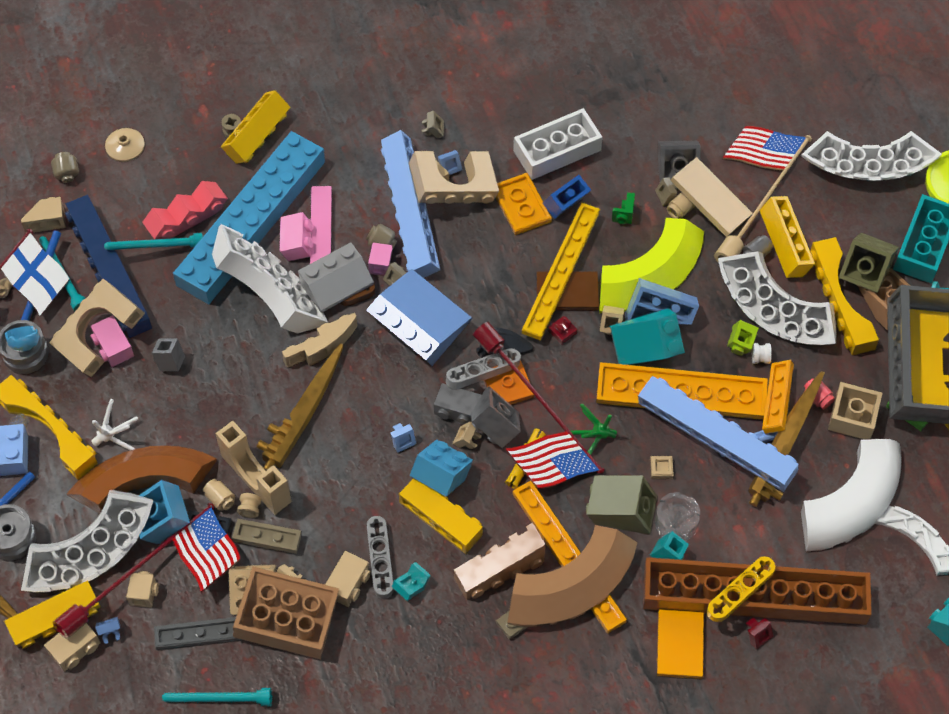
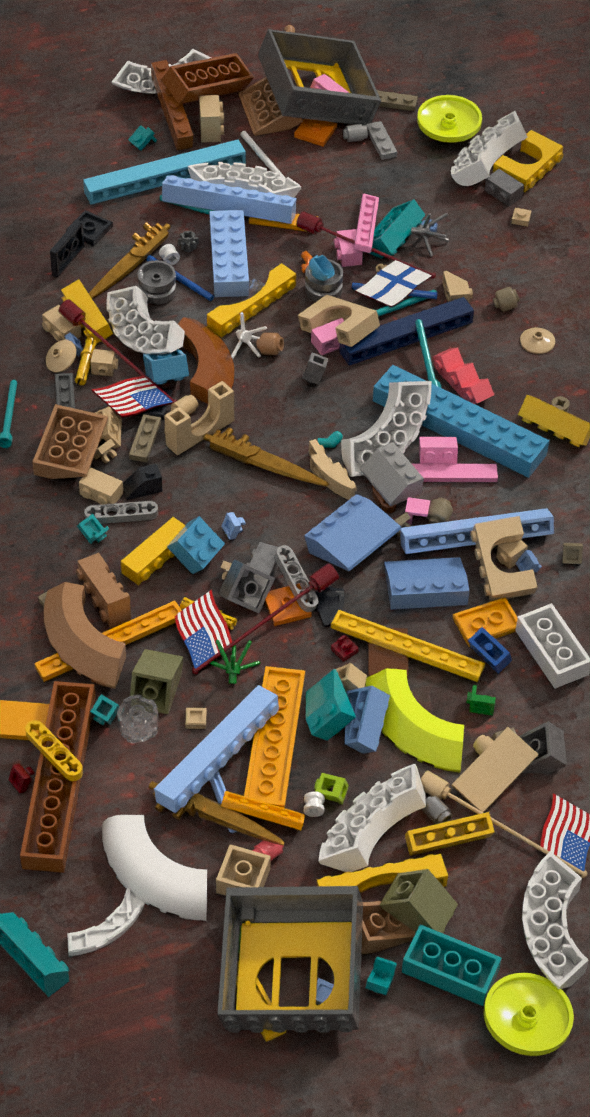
camera: 90 degrees right, 10 degrees down
none -> tan dish [46,340,76,373]
none -> yellow pin [75,338,97,385]
none -> black slope [123,464,163,500]
none -> medium nougat head [257,332,284,356]
none -> teal arm [318,431,343,448]
none -> medium blue slope [384,557,469,610]

